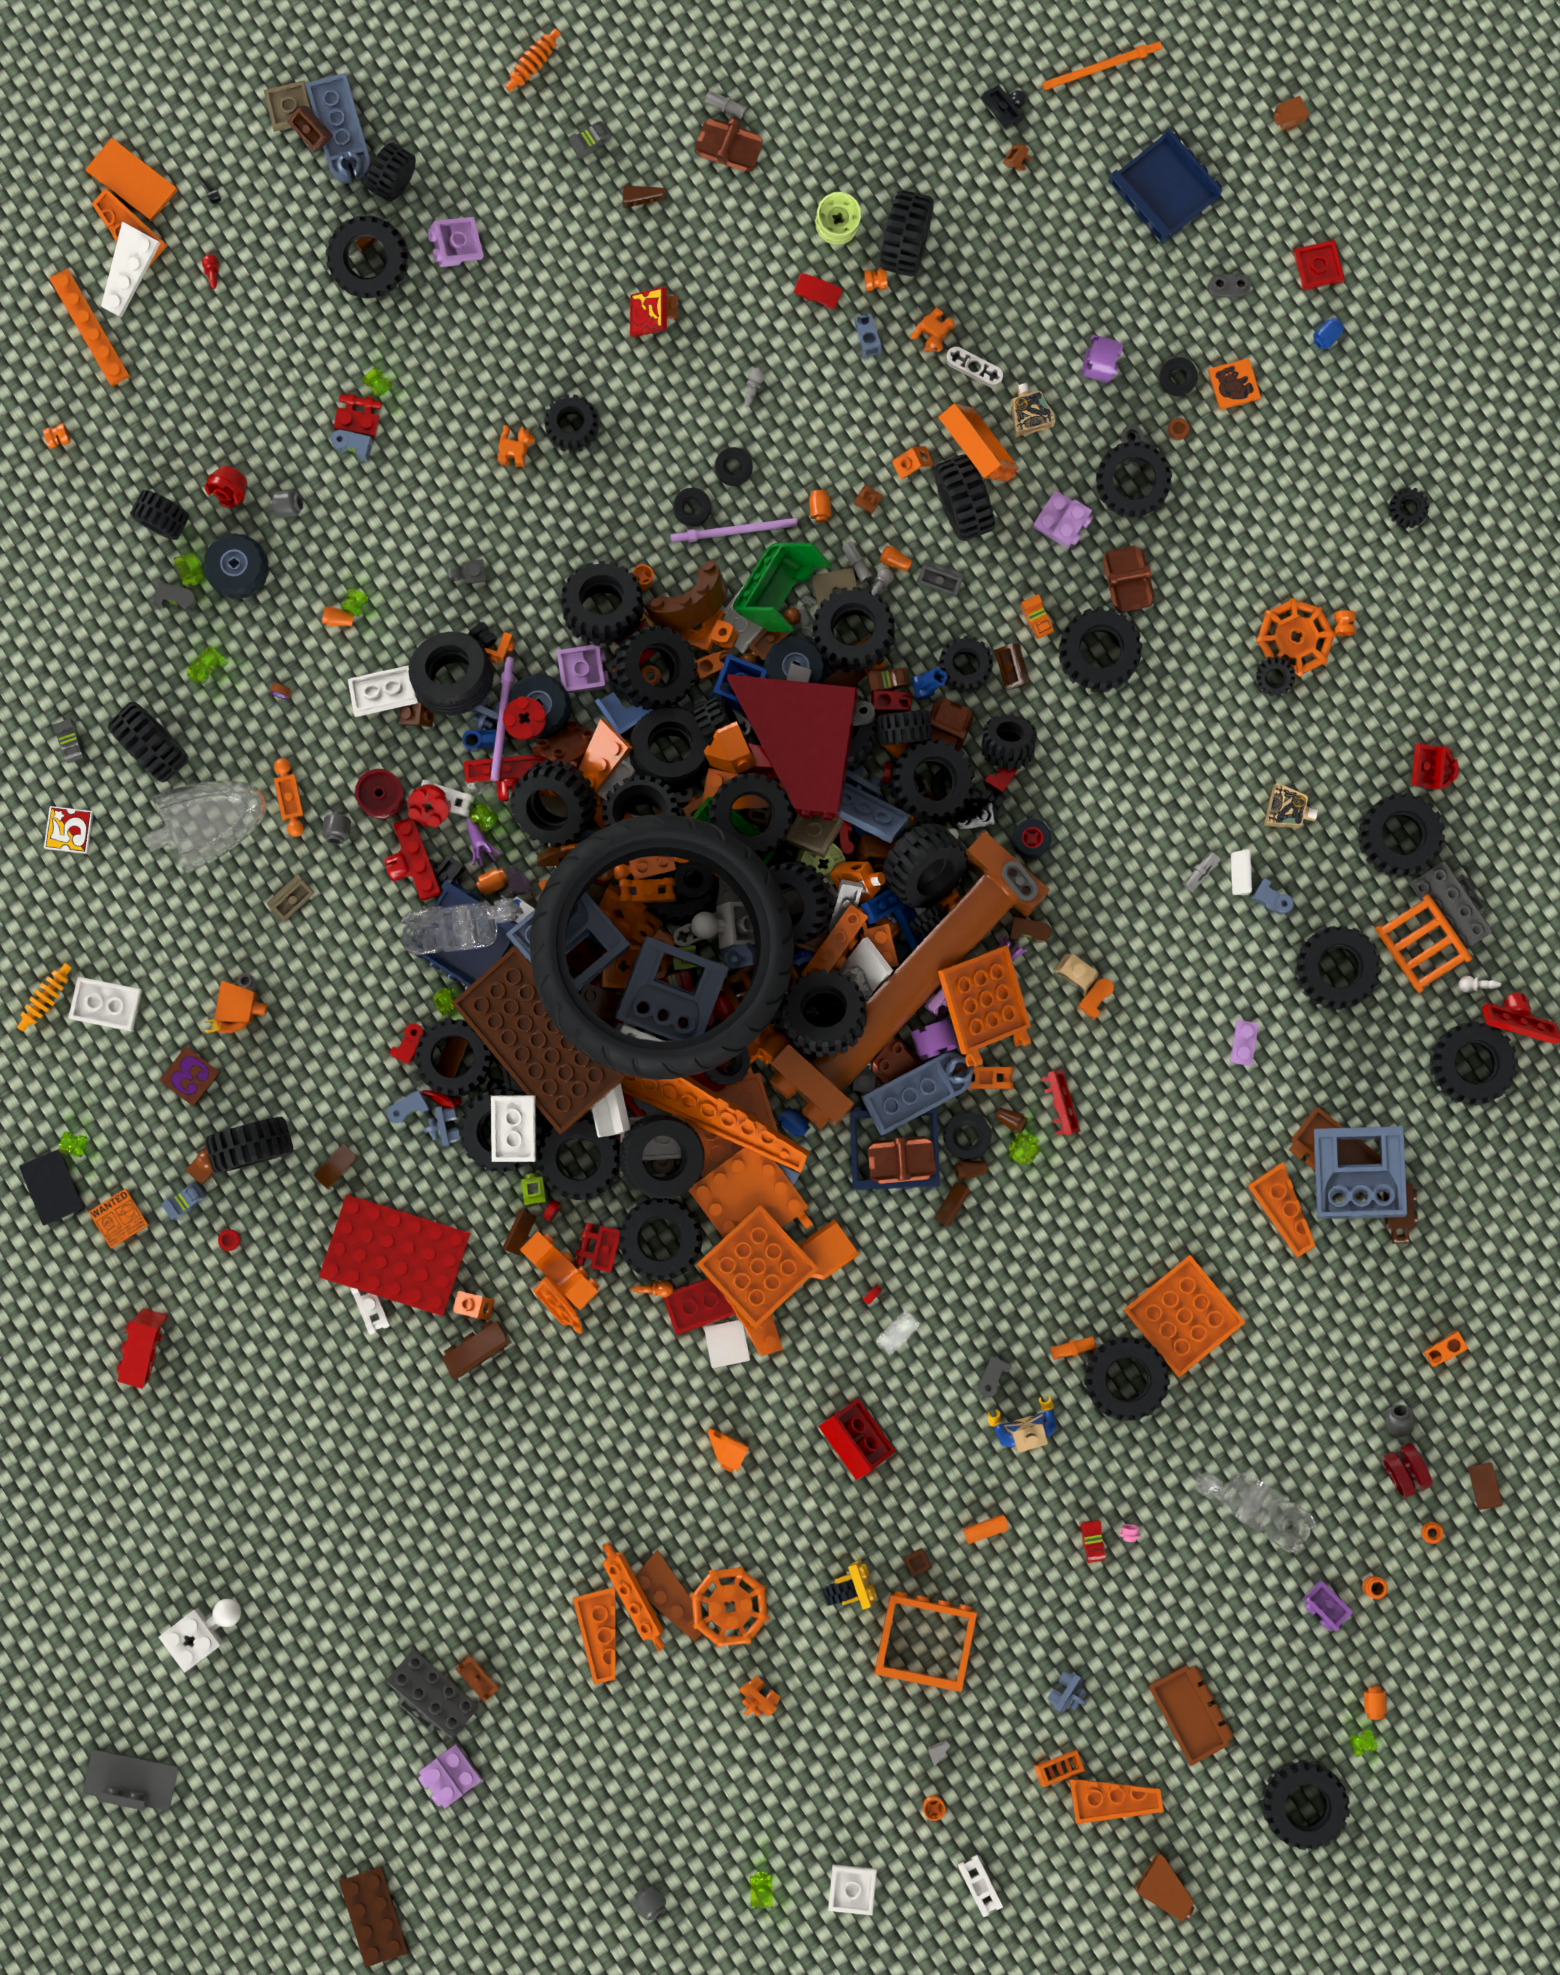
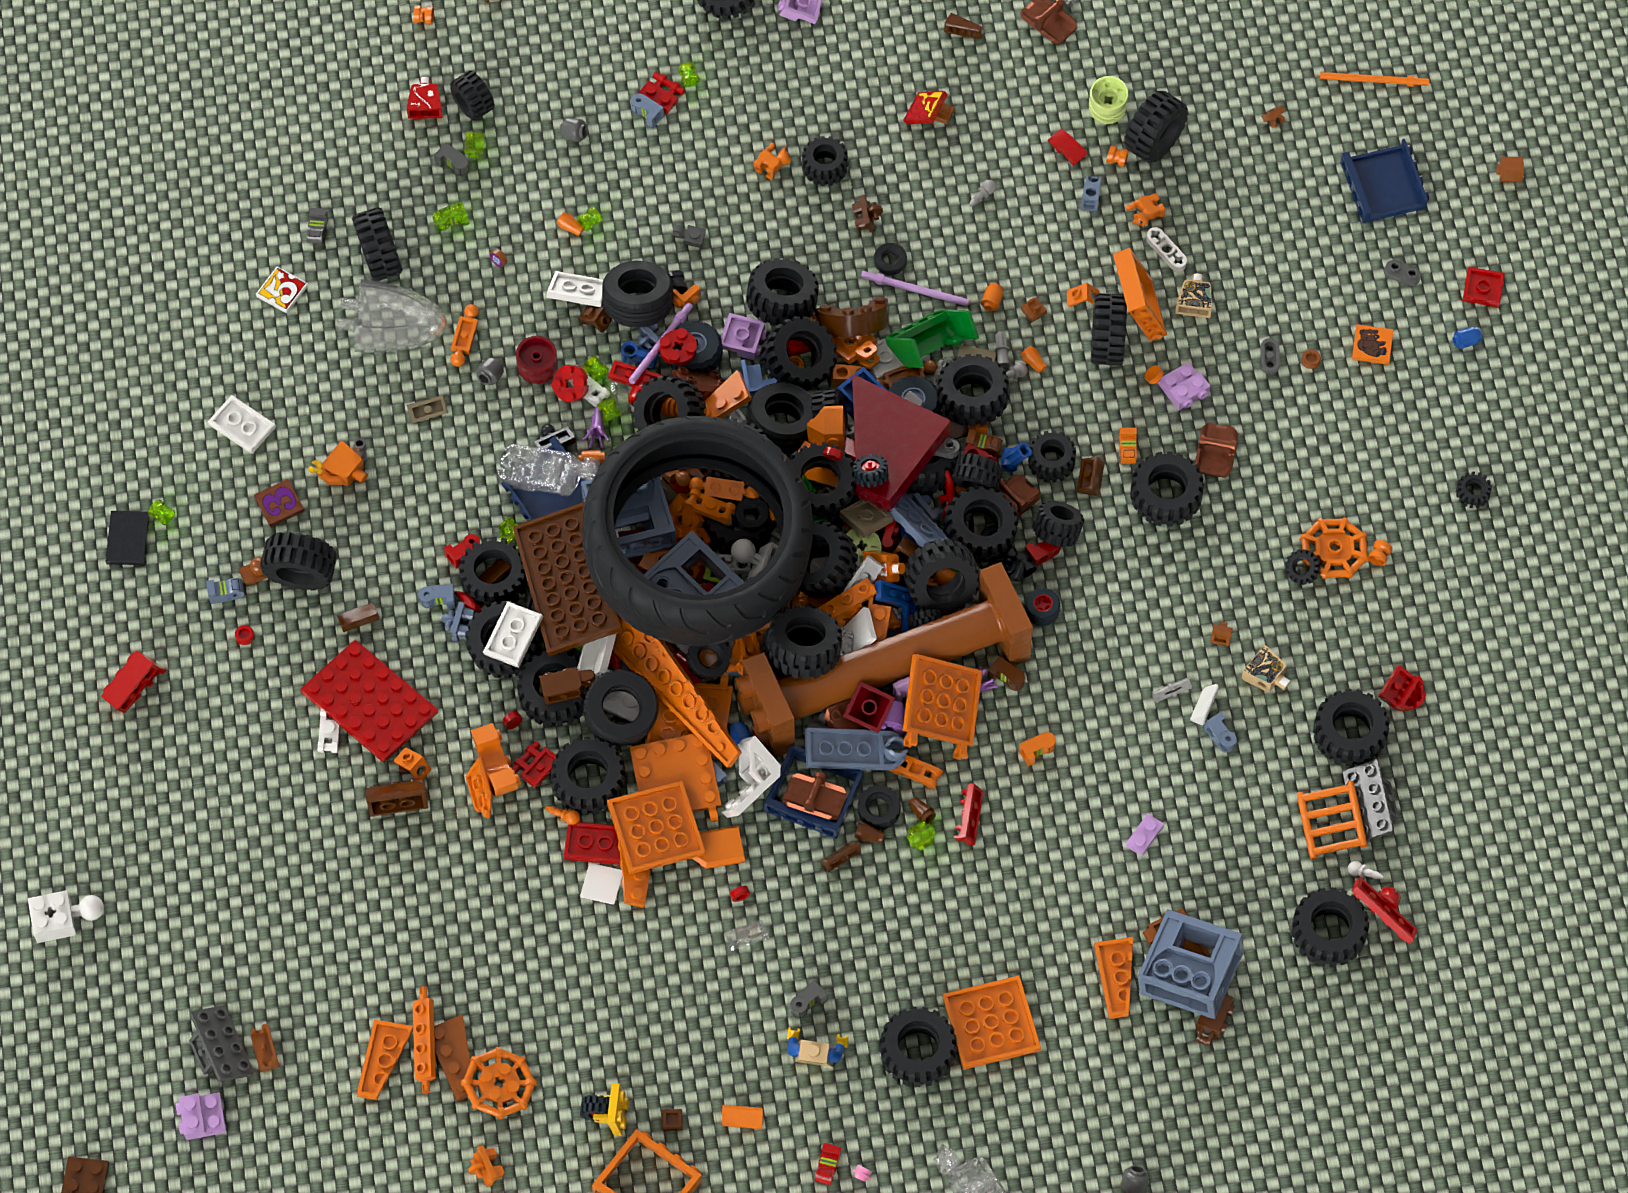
camera: 25 degrees right, 20 degrees down
light orange piece [17,963,72,1032] -> none
orange tile [88,1189,149,1249] -> none
black wheel [203,533,269,599] -> none
red cone [204,466,248,508] -> none
red plate [384,817,441,902] -> none
reddish brown slope [502,1209,536,1255] -> none
lime window [521,1173,548,1206] -> none
orange wheel [633,564,654,592] -> none
orange slope [708,1428,749,1473] -> none
black tyre [715,447,753,486] -> none
red slope [818,1398,896,1481] -> none
dark grey slope [917,560,965,597] -> none
black plate [981,85,1026,130] -> none
dark grey plate [1002,861,1038,902] -> none
orange pin [1050,1336,1096,1360] -> none
tan torso [1053,954,1098,996] -> none
medium lavender brick [1082,335,1123,383] -> none
black tyre [1096,440,1172,518] -> none
black tyre [1159,357,1198,396] -> none
black tyre [1295,925,1382,1010] -> none
orange leg [1423,1330,1469,1367] -> none
none -> red torso [407,77,443,119]
none -> reddish brown hinge [539,667,595,705]
none -> clear neon green wheel [583,355,609,382]
none -> white bracket [722,736,781,818]
none -> red tile [823,447,843,461]
none -> dark red slope [843,681,895,733]
none -> reddish brown hips [852,195,883,233]
none -> black wheel [853,454,889,488]
none -> red bar [939,470,955,503]
none -> orange tile [1144,365,1164,384]
none -> dark orange tile [1210,621,1233,647]

